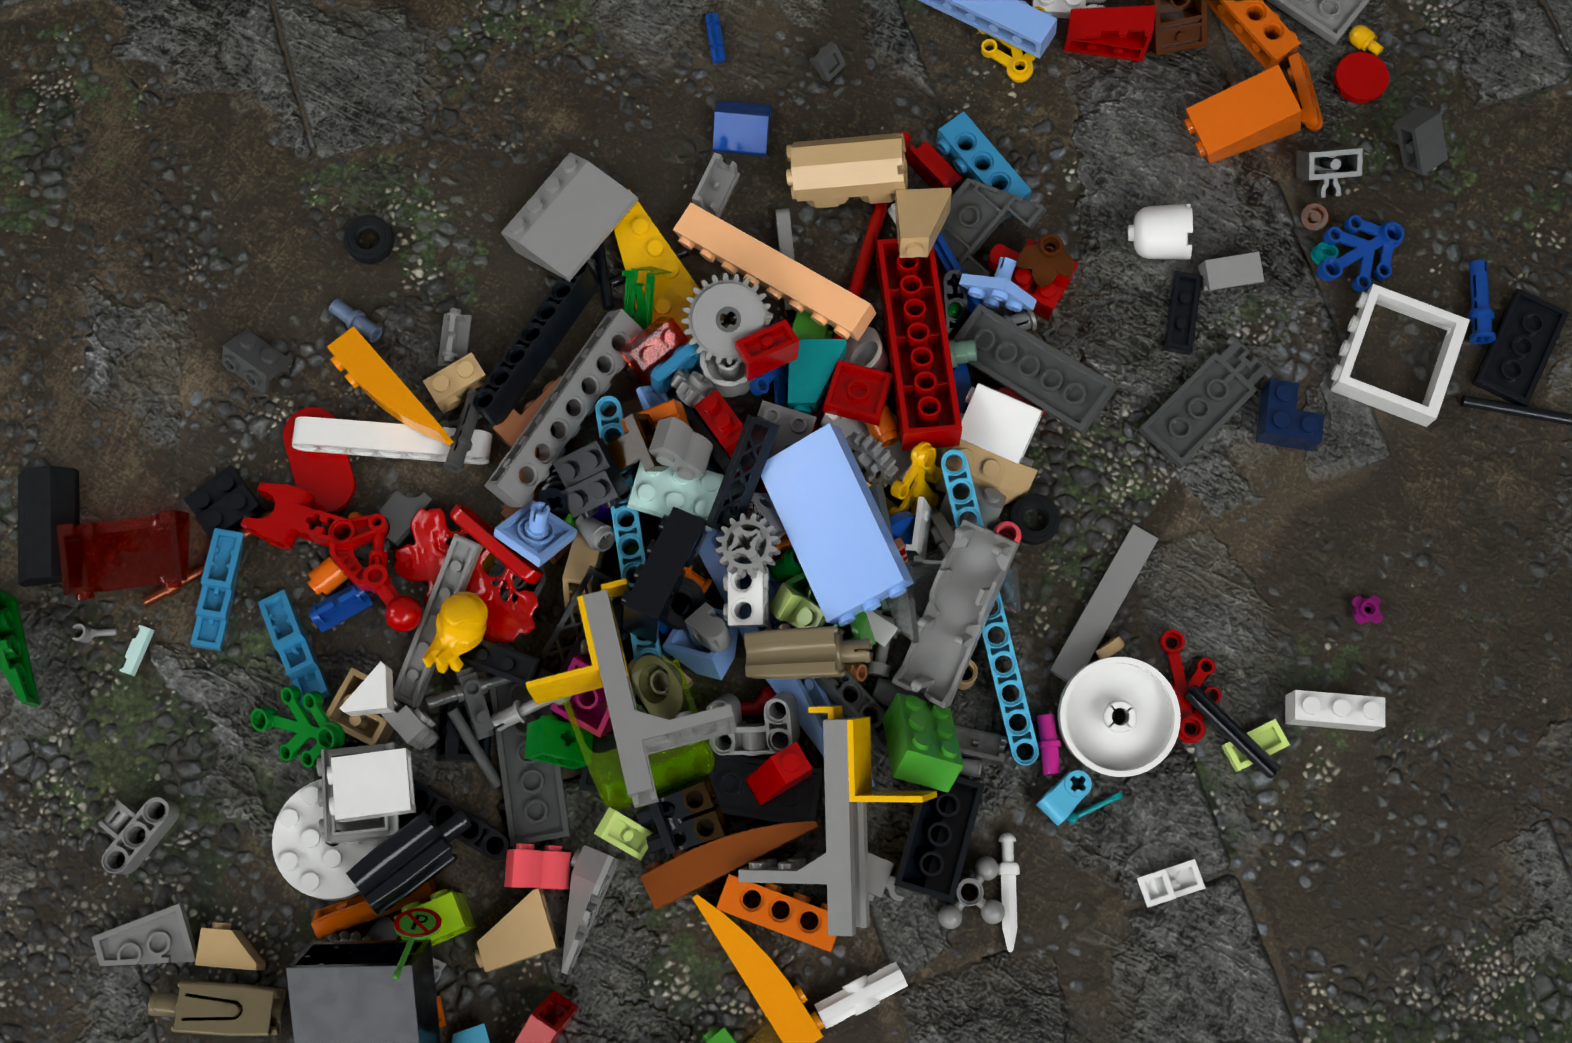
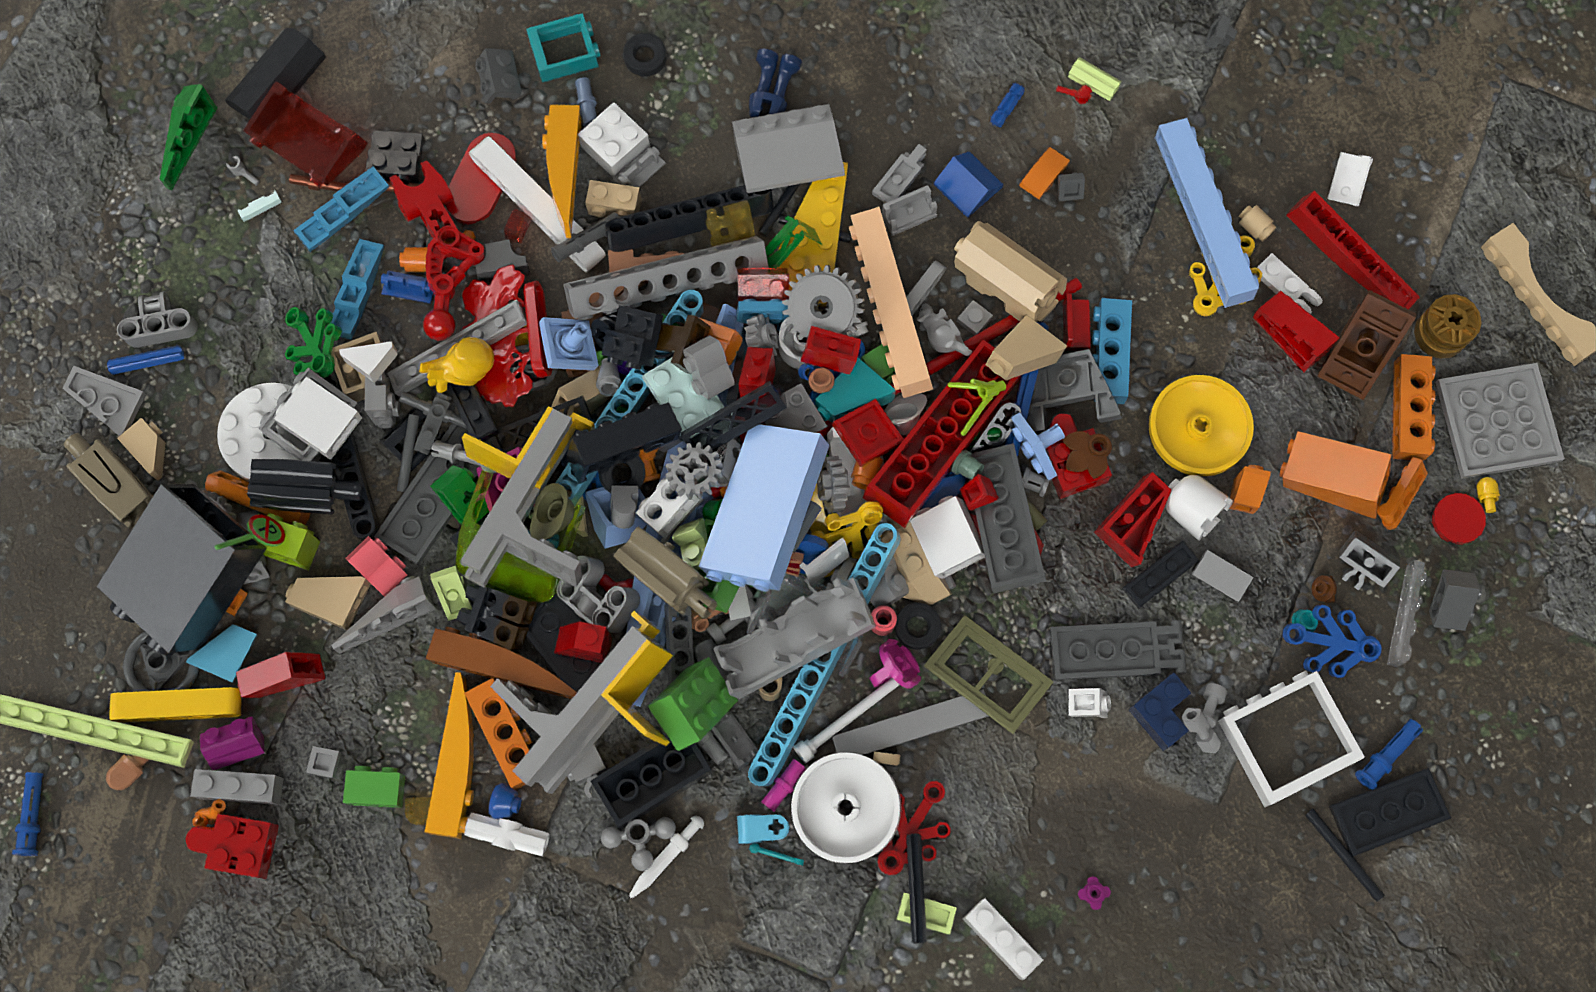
camera: 40 degrees right, 0 degrees up
white slope [1137,859,1205,908] -> none
none -> blue axle [107,345,184,374]
none -> blue cone [489,783,522,819]
none -> clear red brick [504,209,532,243]
none -> teal window [526,13,600,82]
none -> white brick [578,102,650,178]
none -> clear yellow plate [706,200,755,247]
none -> dark blue piece [749,48,802,118]
none -> white piece [793,678,899,764]
none -> nougat plate [809,368,835,393]
none -> dark pink tile [869,639,921,688]
none -> light grey hinge [872,144,927,203]
none -> light grey animal [917,303,972,357]
none -> olive door [924,615,1053,734]
none -> lime plant [948,379,1006,436]
none -> light grey plate [957,300,993,335]
none -> red slope [960,474,998,511]
none -> orange slope [1019,147,1070,199]
none -> white bracket [1069,688,1111,718]
none -> red wedge [1094,472,1171,567]
none -> yellow dish [1149,375,1254,476]
none -> light grey bar [1182,683,1227,753]
none -> orange slope [1229,465,1271,514]
none -> clear plate [1387,560,1427,667]

